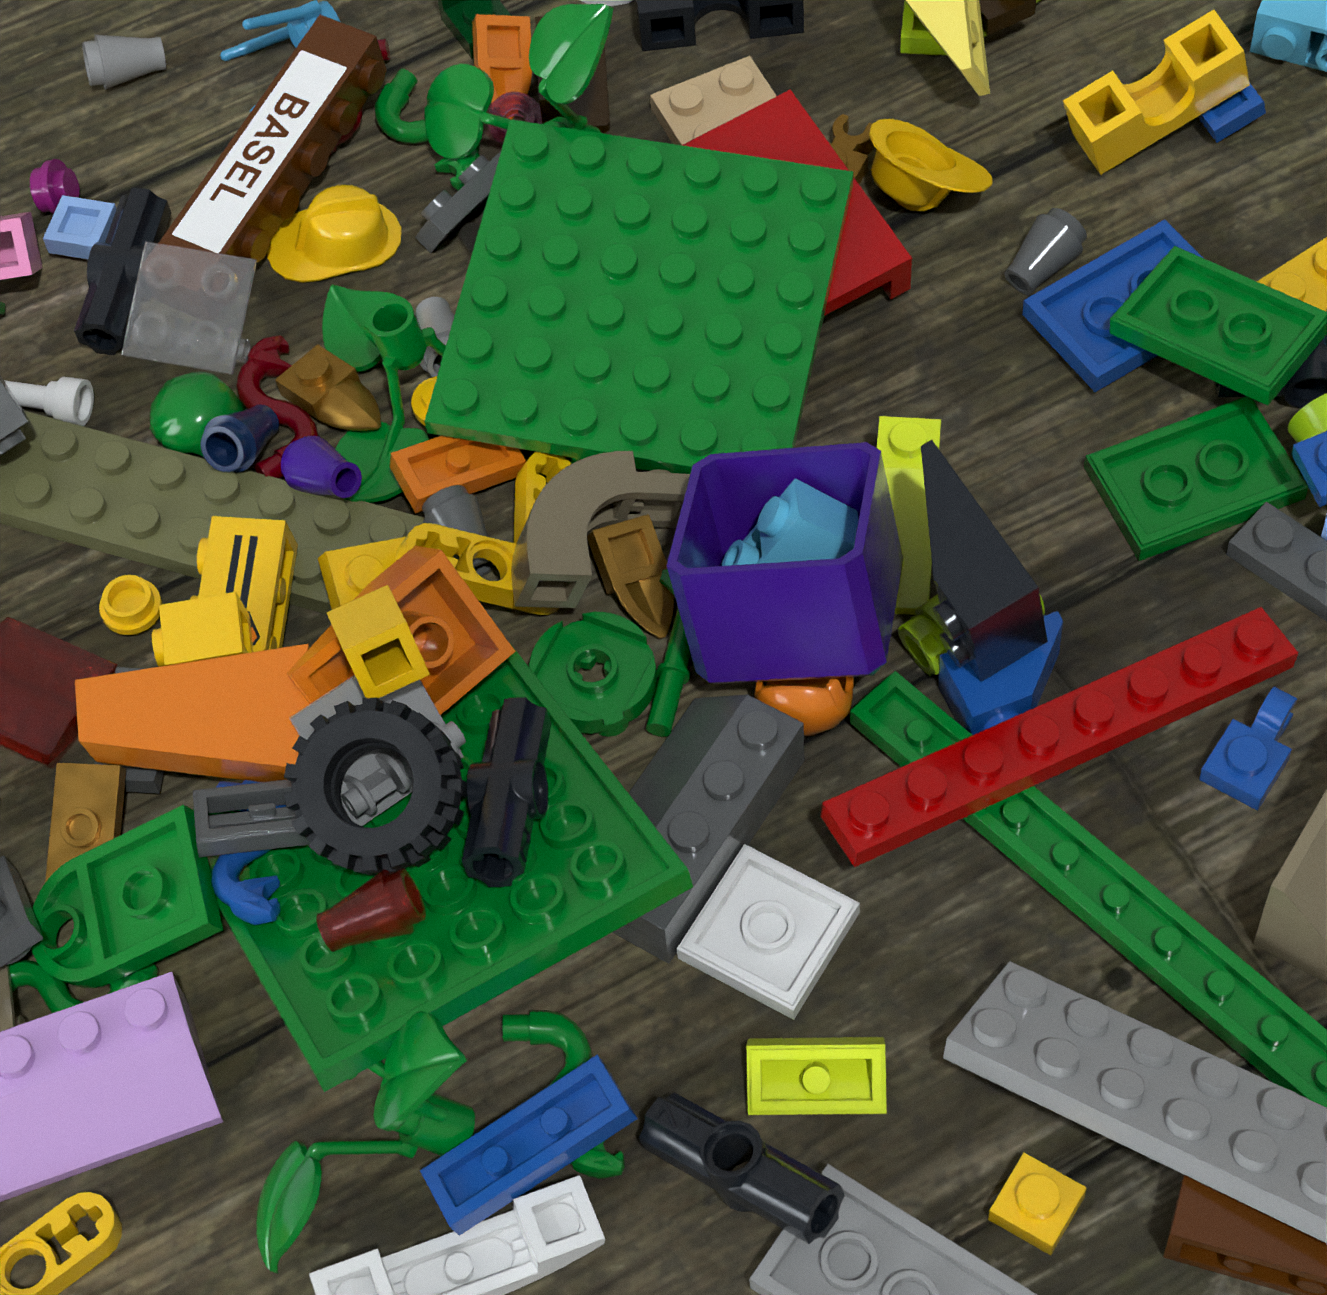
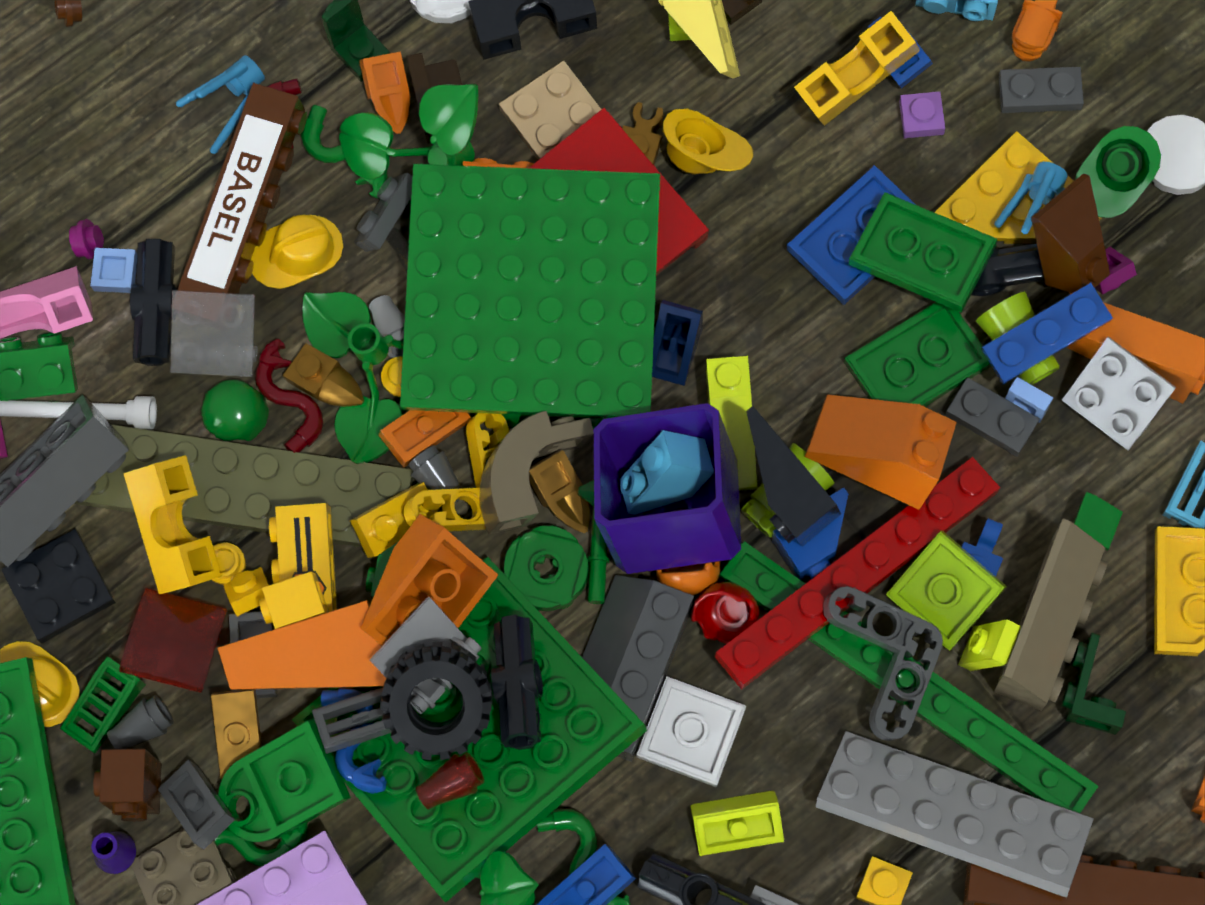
camera: 10 degrees left, 15 degrees up
light grey cone [82,35,166,90] -> none
dark blue cone [201,404,279,472] -> none
dark purple cone [281,436,362,498] -> none
yellow brick [326,585,430,698] -> none
clear pink plate [488,92,543,145] -> none
dark grey cone [1004,208,1087,295] -> none
none -> yellow arch [123,455,222,594]
none -> yellow plate [223,567,270,617]
none -> dark blue slope [652,300,703,386]
none -> red hair [691,582,759,644]
none -> orange slope [804,395,957,510]
none -> dark grey beam [823,586,943,741]
none -> lime tile [886,531,1007,651]
none -> medium lavender plate [899,92,945,138]
none -> neon yellow plate [958,619,1020,671]

